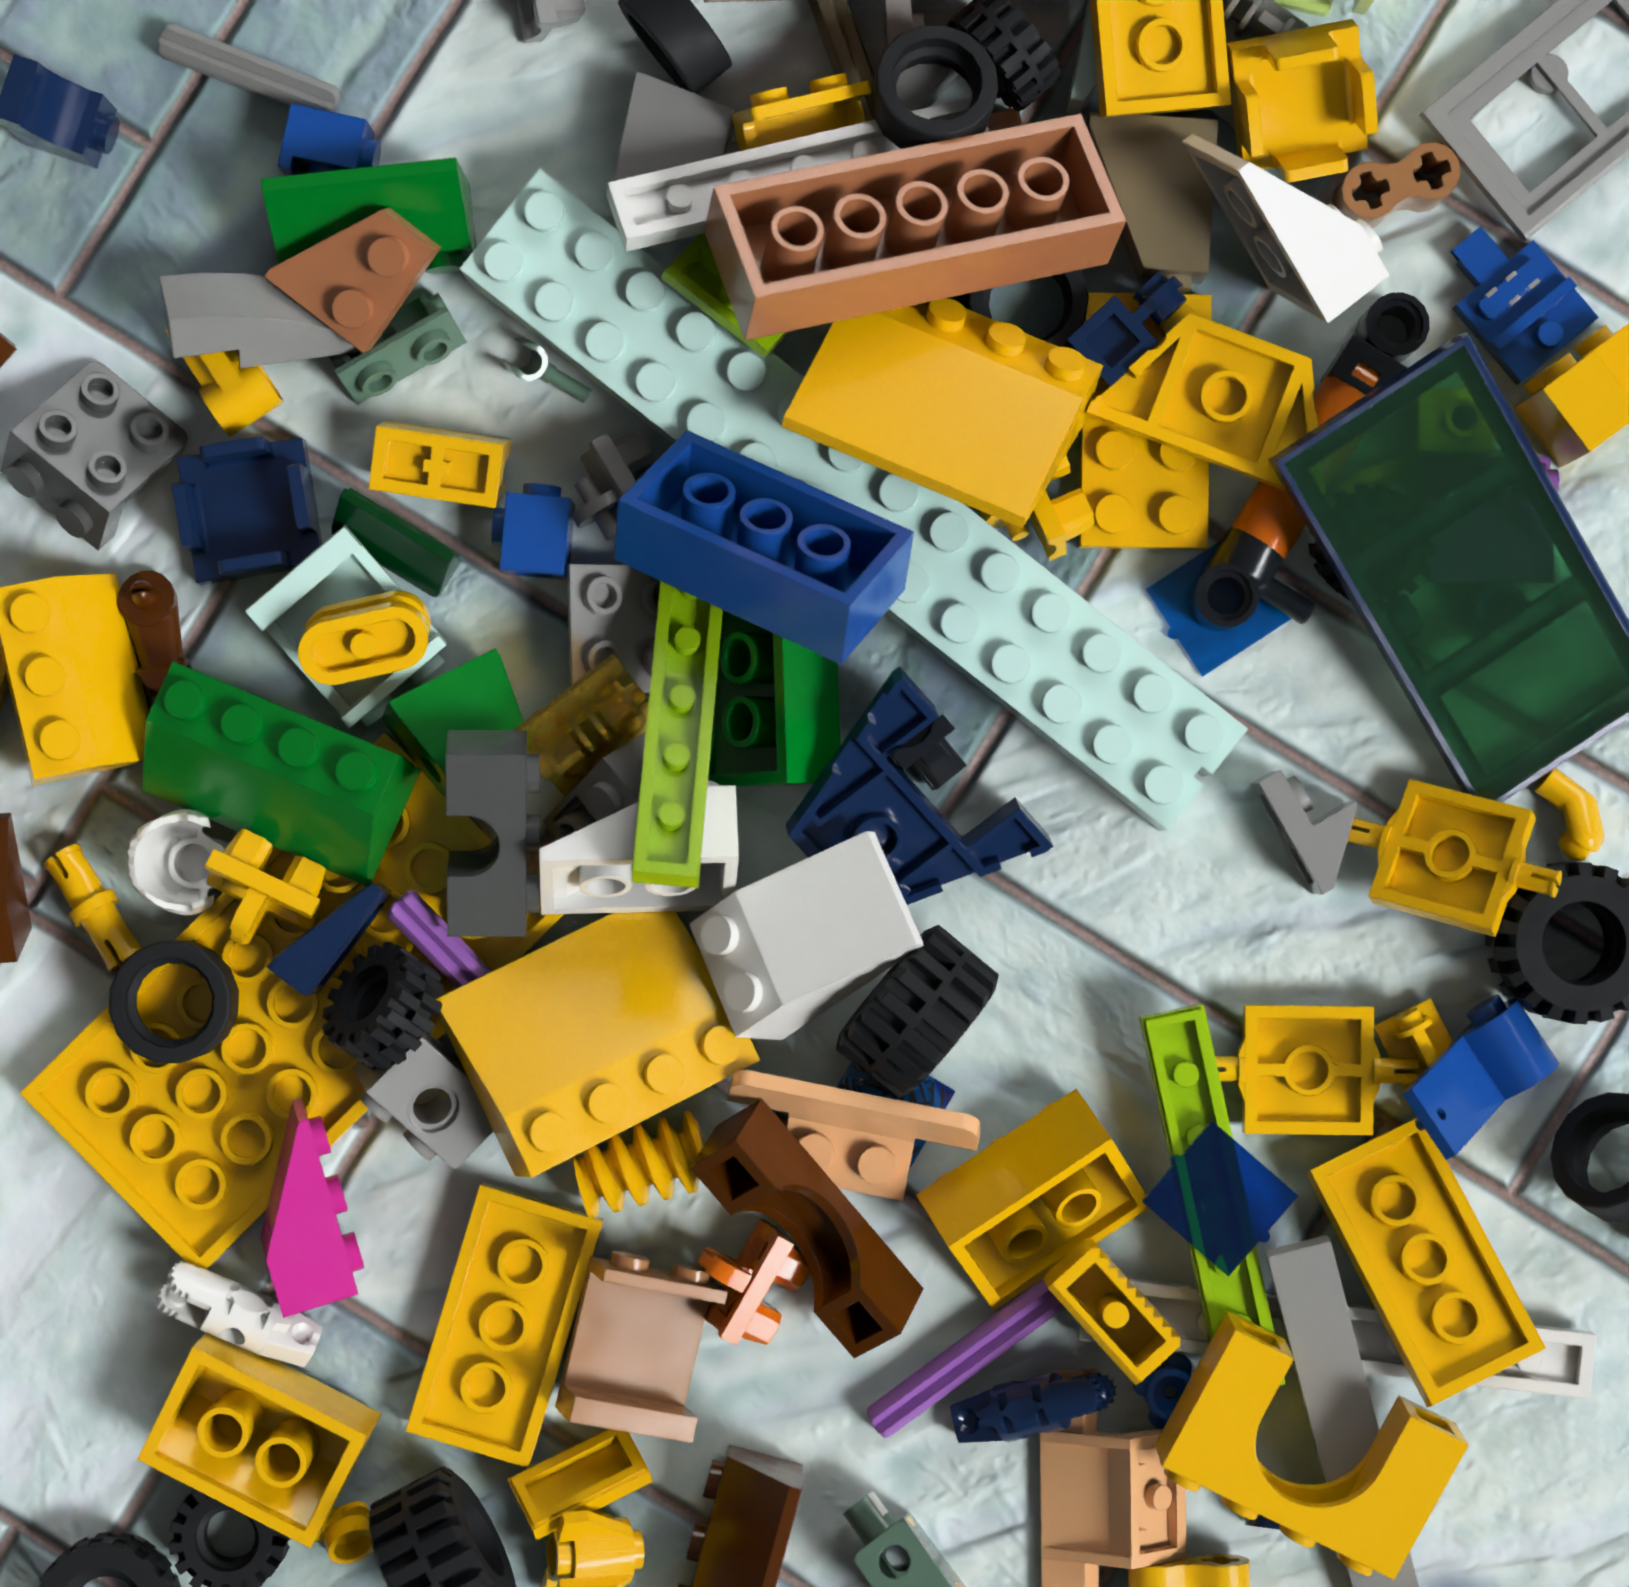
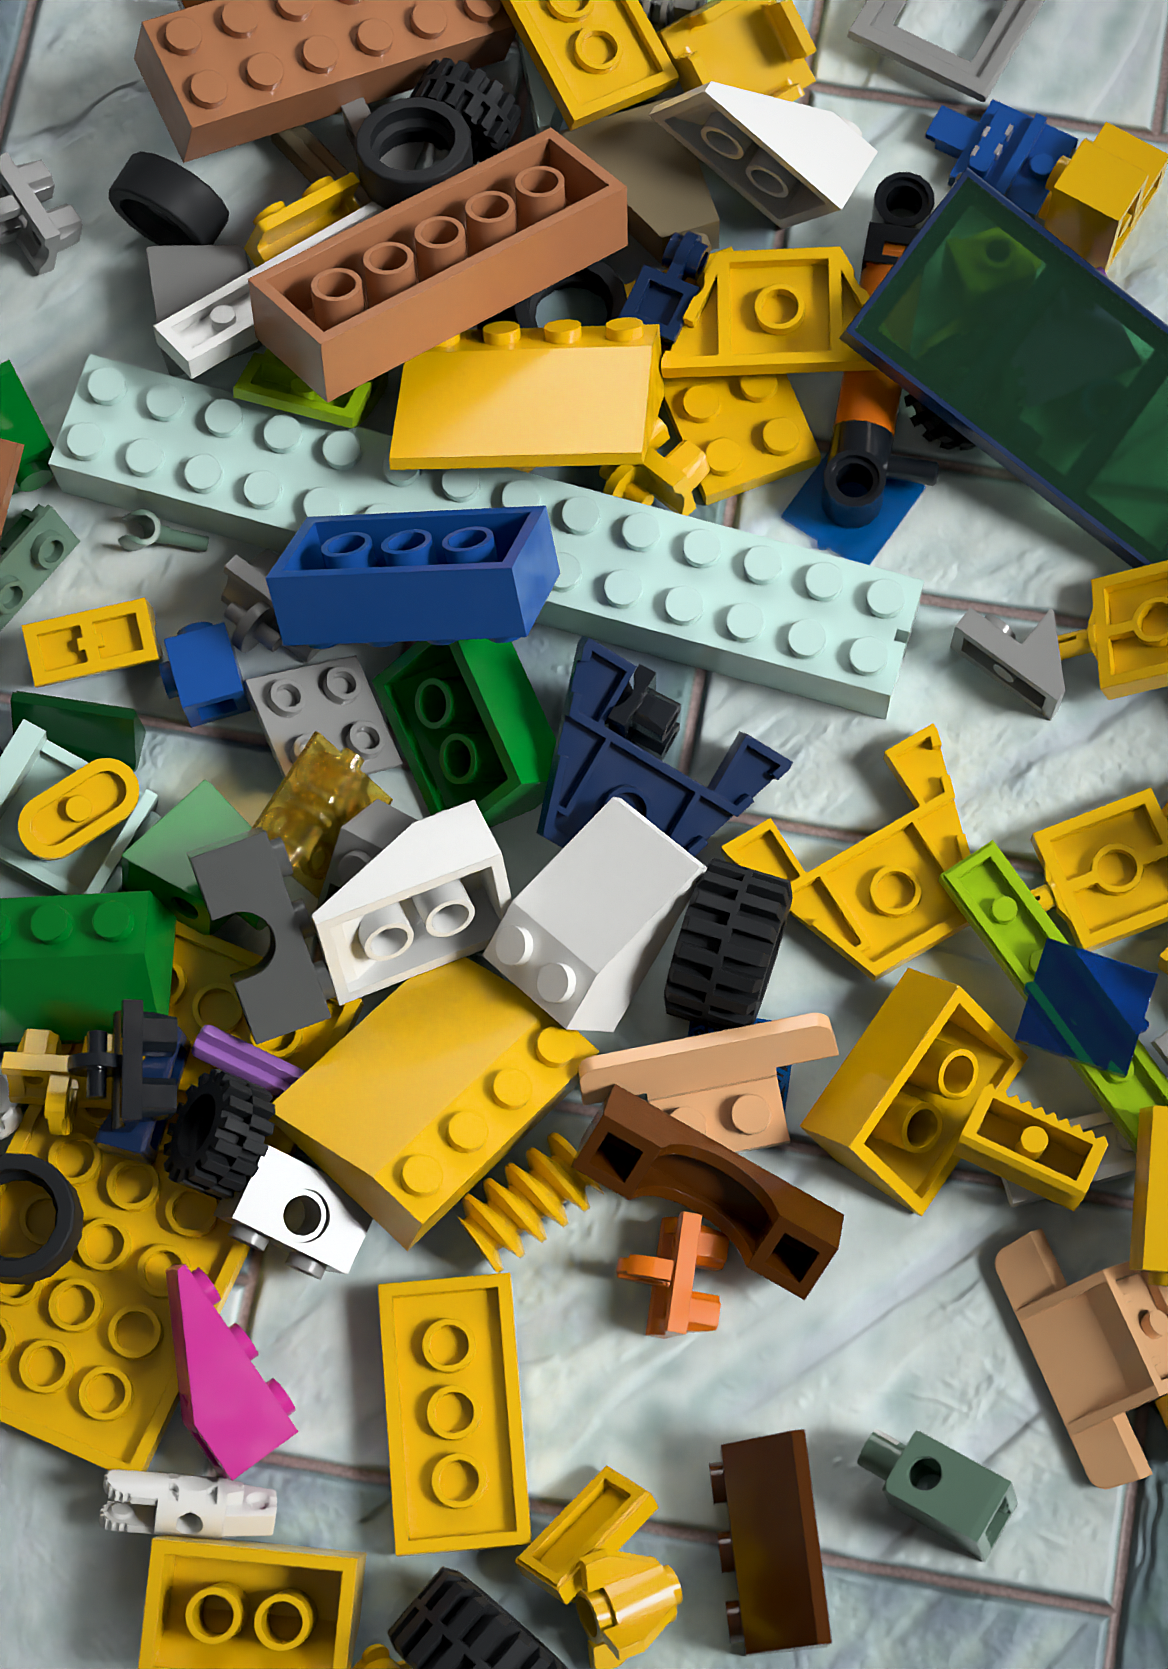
camera: 15 degrees left, 15 degrees down
panel [555,1251,728,1443] -> none
lime plate [632,581,723,888] -> none
medium lavender axle [866,1280,1065,1438] -> none
dark blue hinge [950,1371,1117,1443] -> none
blue plate [1133,1354,1192,1429] -> none
medium nougat axle [1332,142,1461,228] -> none
none -> black hips [67,999,178,1133]
none -> yellow wing [721,723,971,982]

